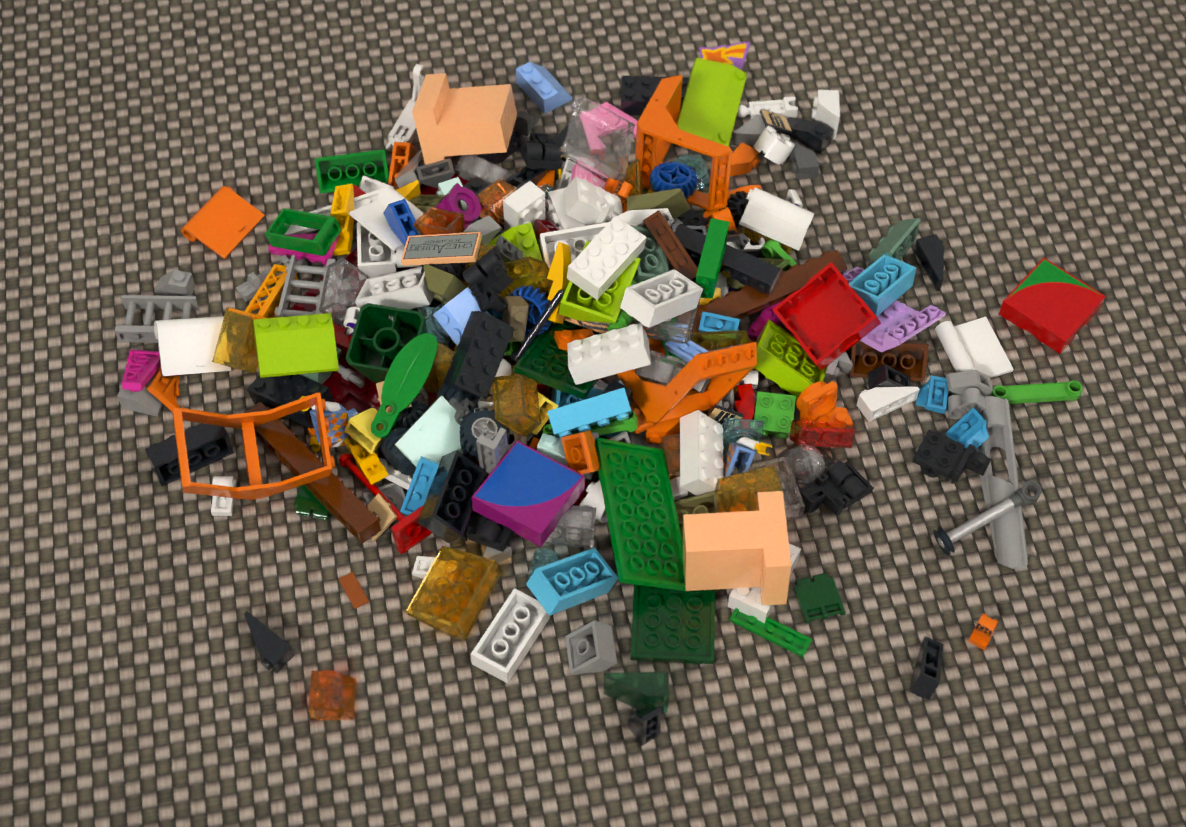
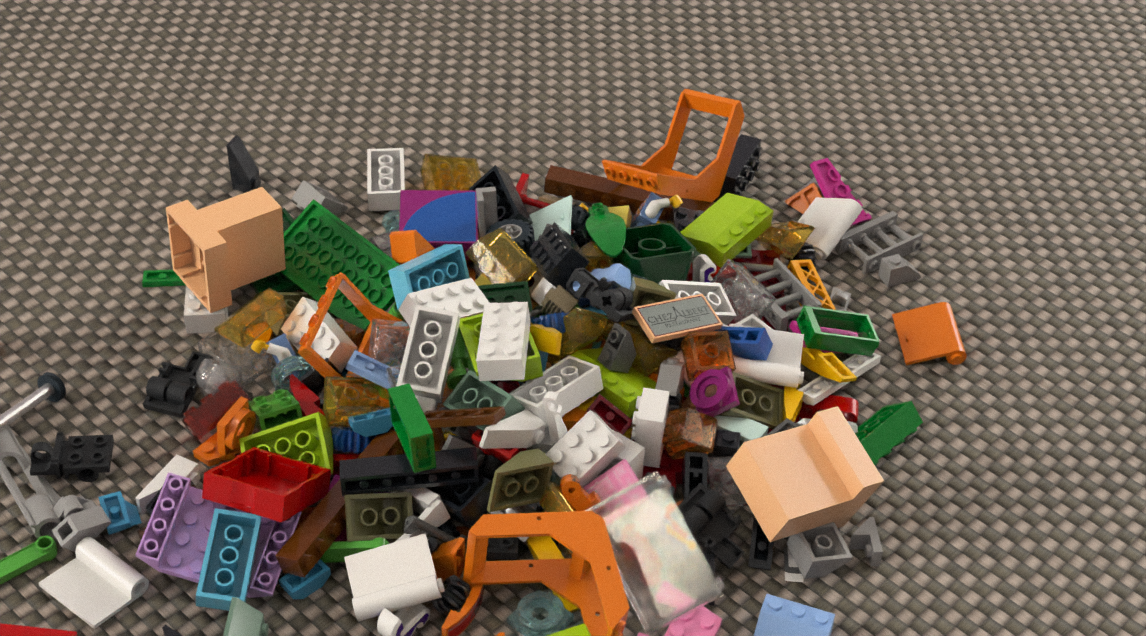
camera: 145 degrees right, 15 degrees down
white plate [211,476,236,516] -> none
black slope [244,611,294,673] -> none
clear orange slope [308,670,356,720] -> none
dark orange sticker [339,572,369,609] -> none
white hinge [386,64,425,152] -> none
dark azure hinge [400,456,440,515] -> none
dark grey slope [513,111,540,136] -> none
medium azure brick [526,548,618,616] -> none
clear green slope [603,672,669,714] -> none
blue gear [649,161,698,199] -> none
dark green plate [793,573,846,624] -> none
black slope [910,636,944,700] -> none
dark azure slope [945,407,989,449] -> none

